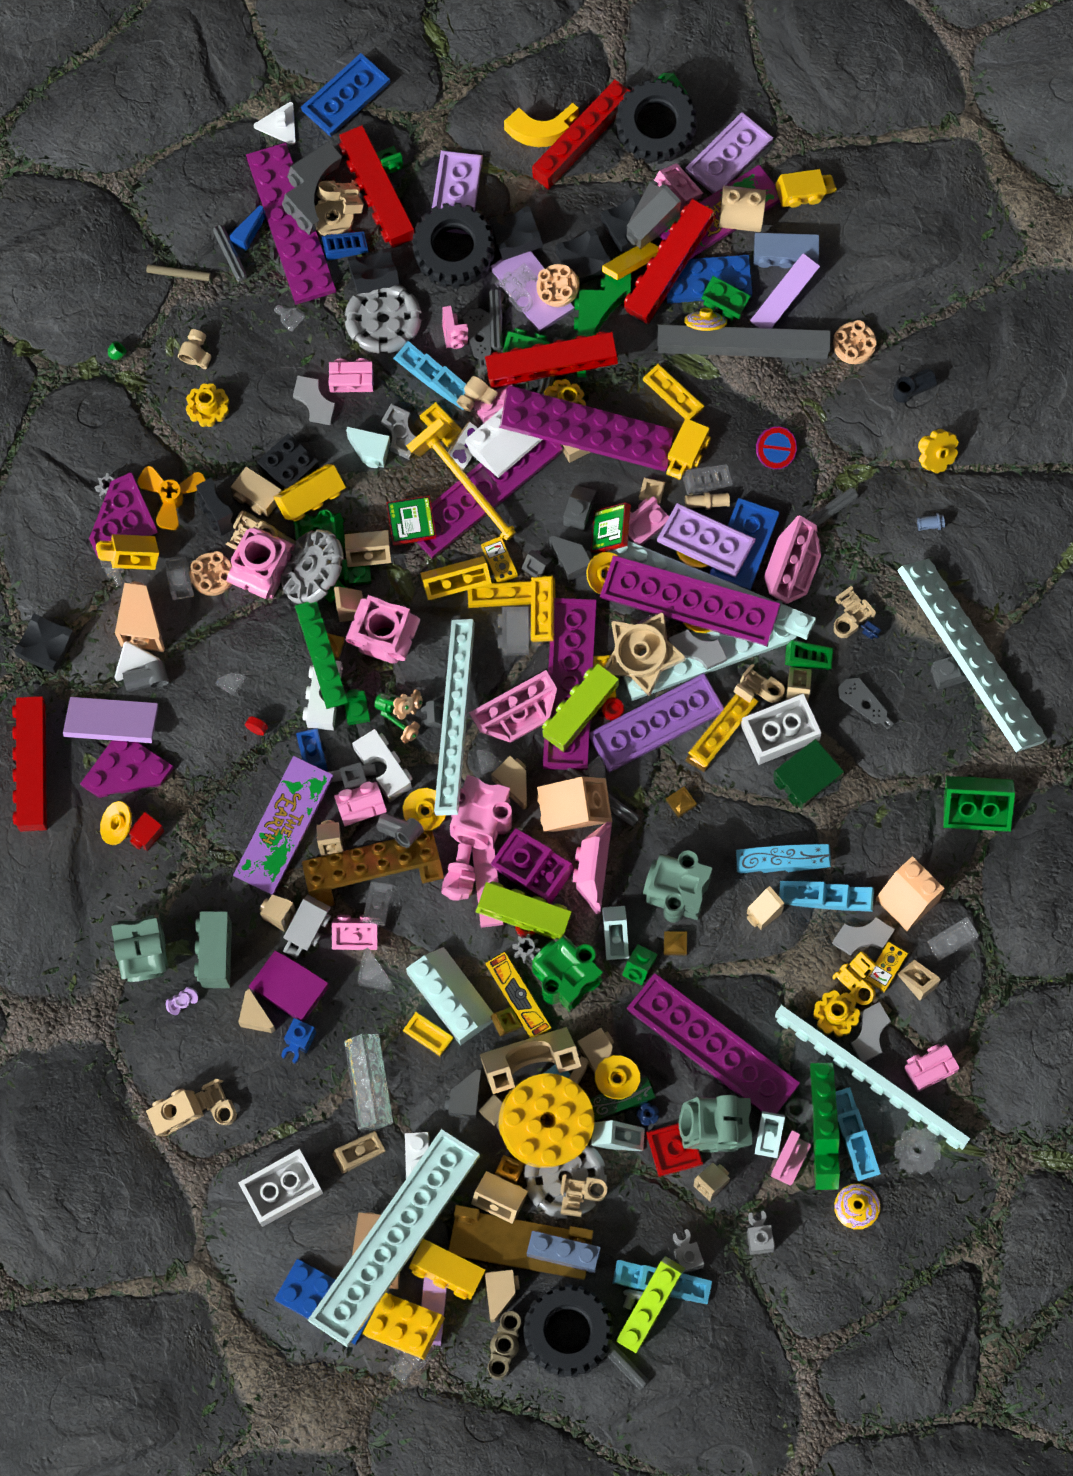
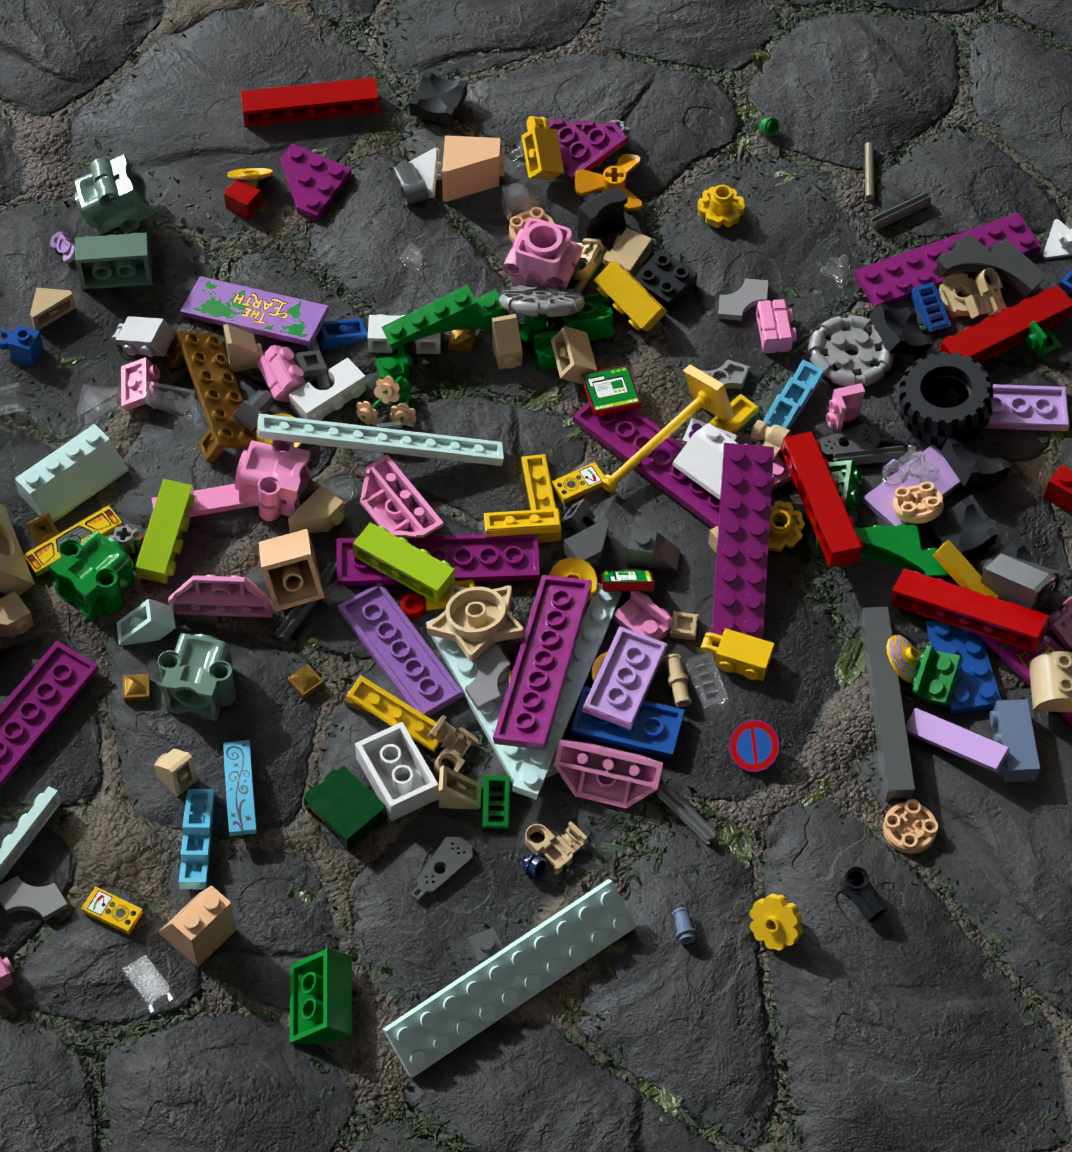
camera: 80 degrees right, 15 degrees down
lavender tile [63,697,158,743] -> none
tan piece [178,329,212,369] -> none
blue slope [230,205,266,251] -> none
red tile [245,716,268,736] -> none
magenta slope [249,951,329,1022] -> none
tan slope [260,895,296,932] -> none
bright pink piece [345,595,420,663] -> none
light aqua slope [346,427,390,468] -> none
yellow tile [403,1012,453,1057] -> none
yellow brick [420,556,492,600] -> none
bright pink piece [441,844,475,901] -> none
magenta slope [490,828,574,904] -> none
clear brick [498,607,529,656] -> none
green bracket [622,944,658,985] -> none
yellow tile [643,364,704,420] -> none
yellow plant [813,990,860,1038] -> none
light grey tile [832,918,895,956] -> none
yellow piece [833,951,877,1005] -> none
tan slope [898,960,940,1001] -> none

